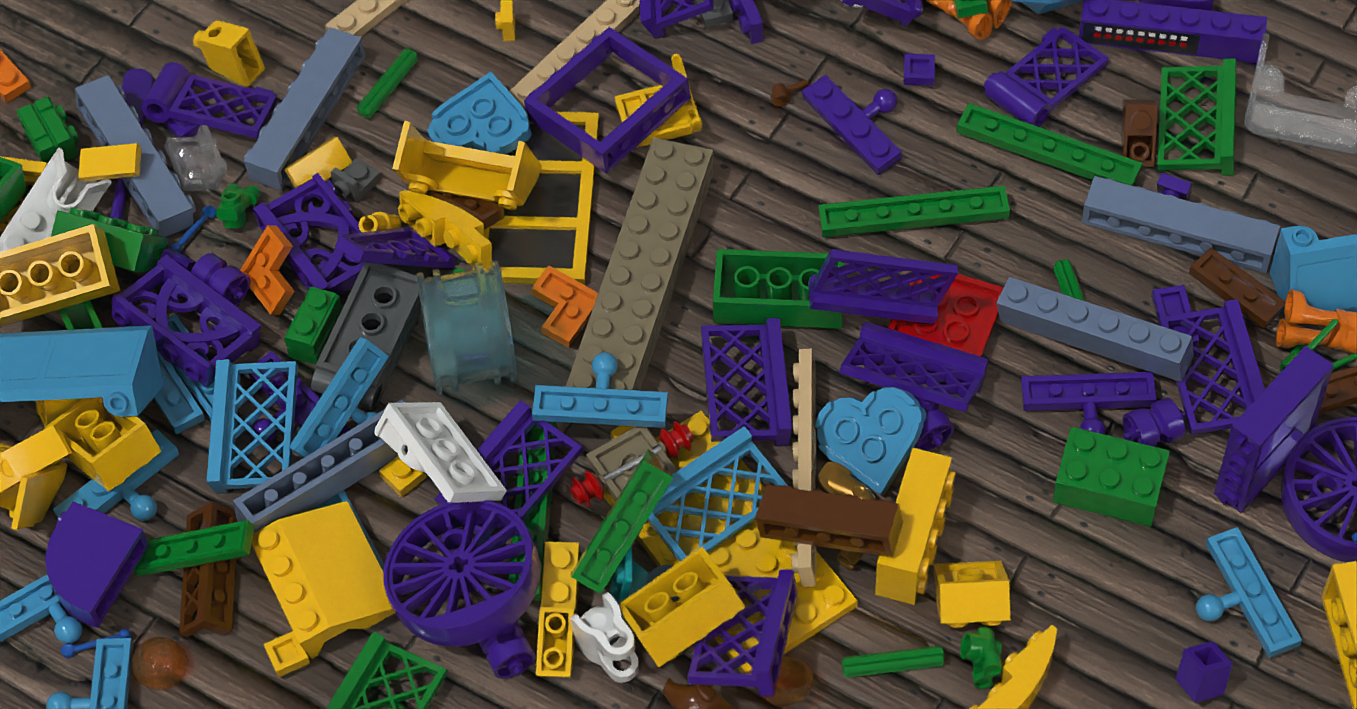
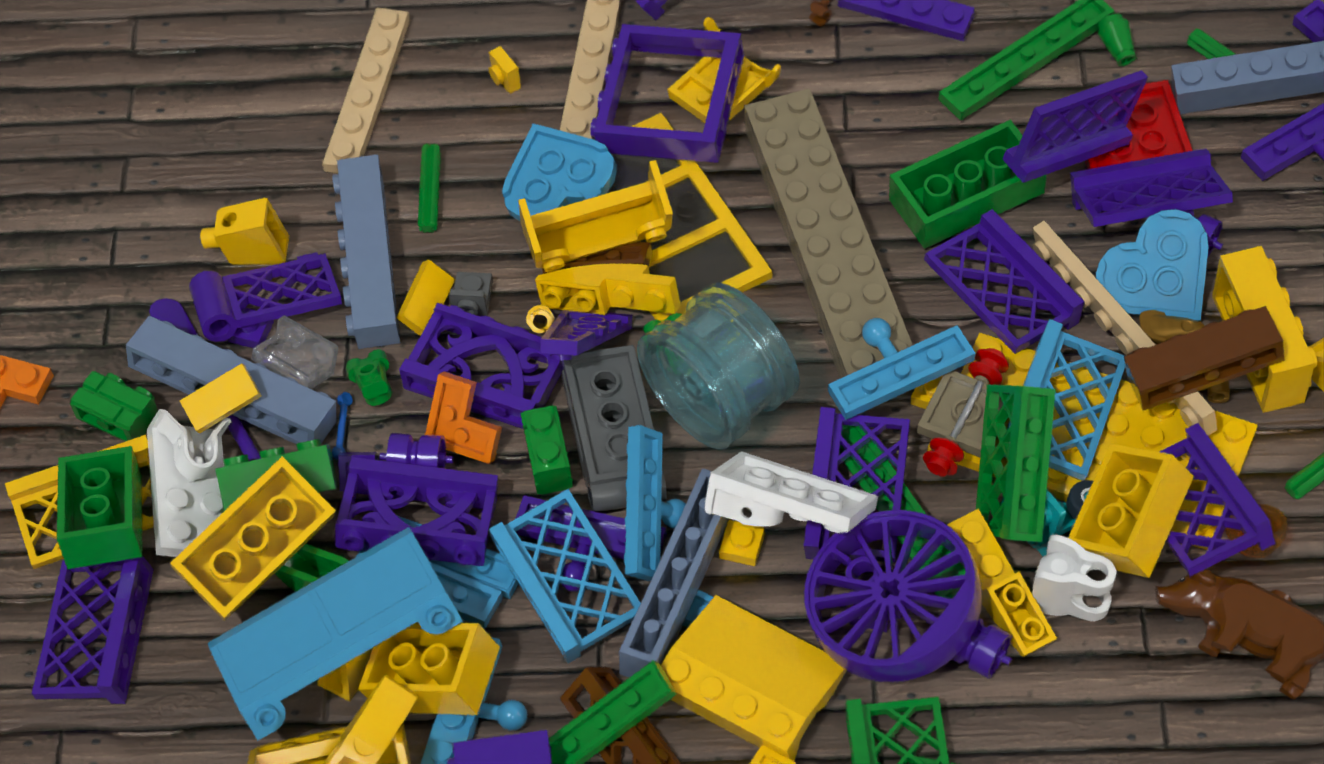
camera: 30 degrees left, 0 degrees up
orange plate [531,265,598,348] -> none
none -> green cone [1097,14,1136,66]

